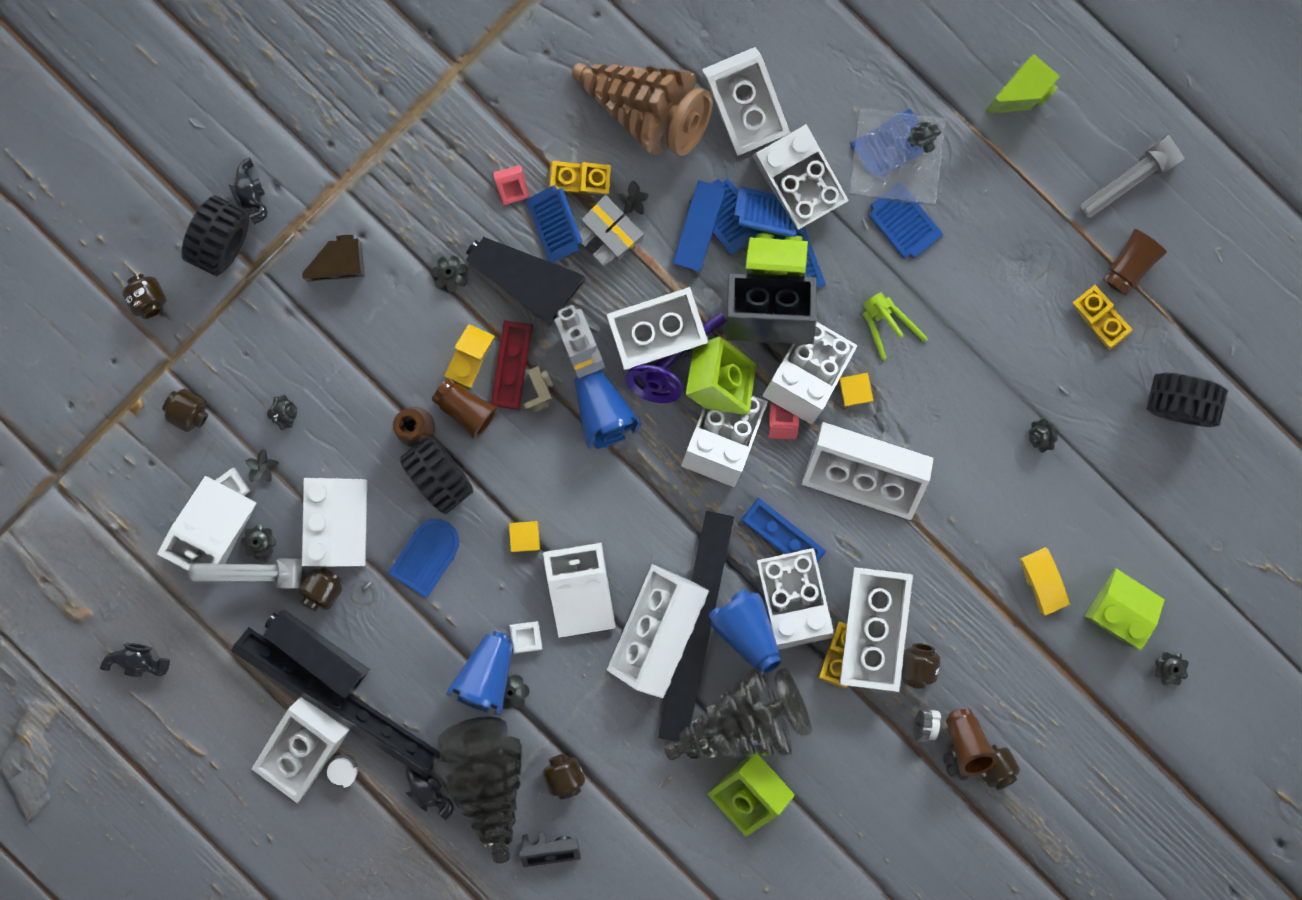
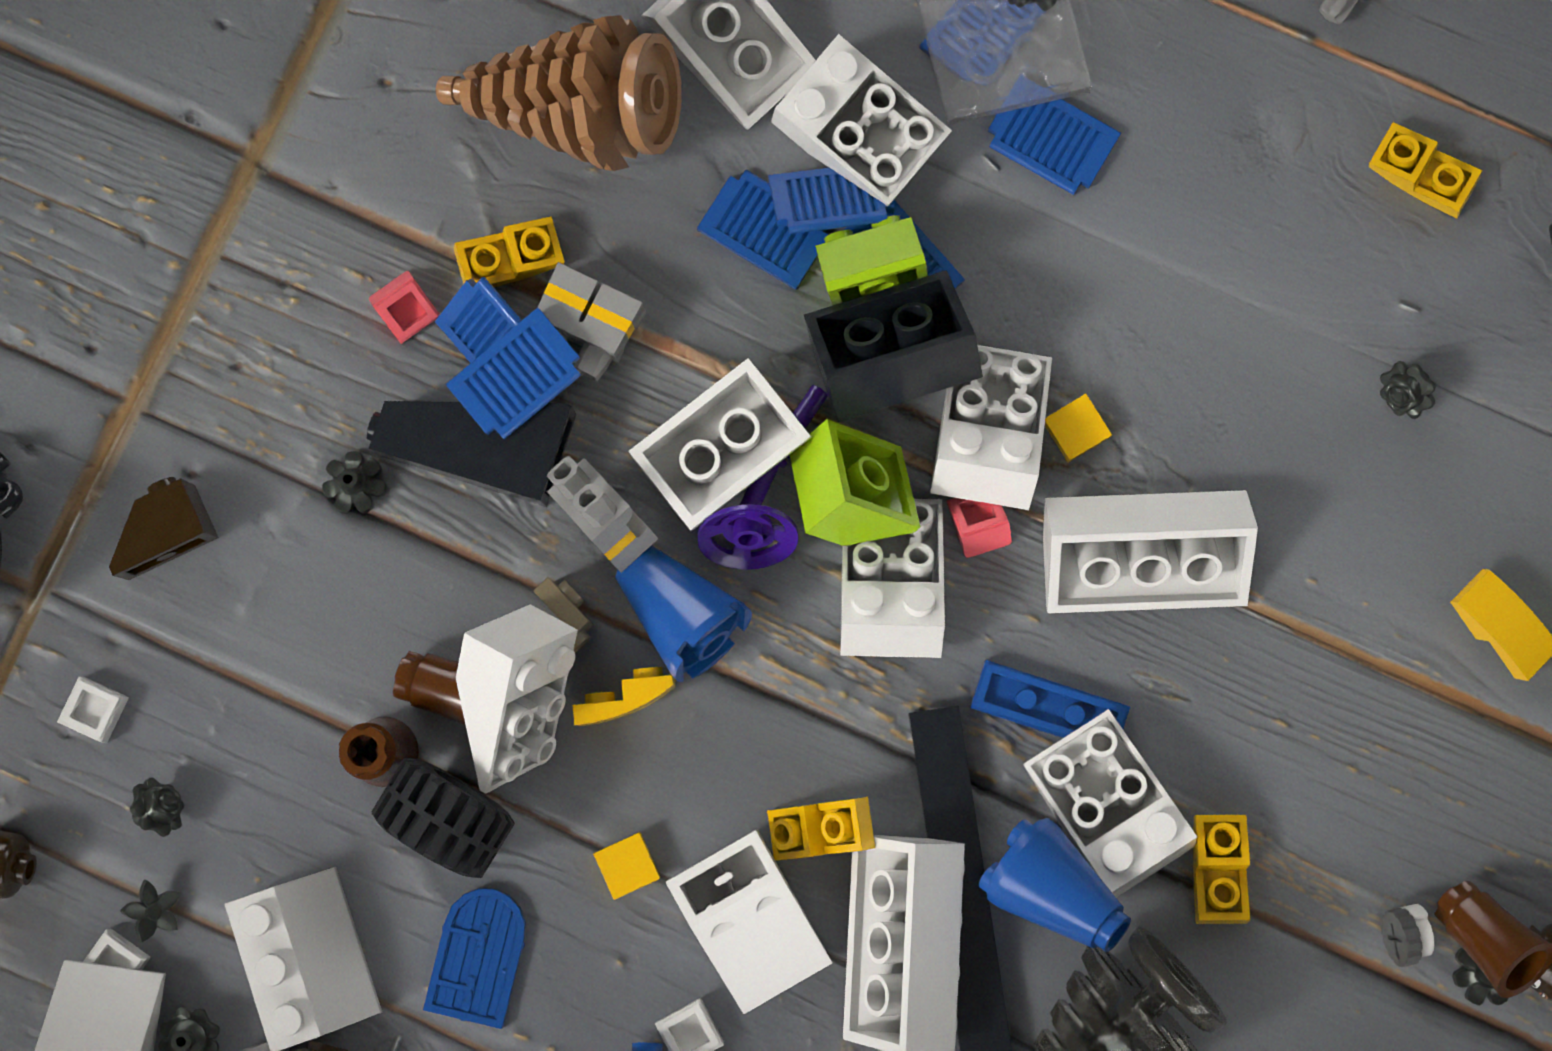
camera: 10 degrees left, 5 degrees down
yellow slope [444,324,495,388] -> none
dark red tile [491,320,533,410] -> none
pearl dark grey plant [619,181,649,215] -> none
blue tile [673,180,726,272] -> none
white slope [840,567,913,692] -> none
lime plant [863,292,928,360] -> none
dark brown head [901,643,941,689] -> none
reddish brown plant [1103,229,1167,296] -> none
none -> white tile [57,676,129,743]
none -> blue window [445,307,581,440]
none -> white slope [456,604,578,794]
none -> yellow slope [573,667,676,726]
none -> yellow slope [767,797,876,861]

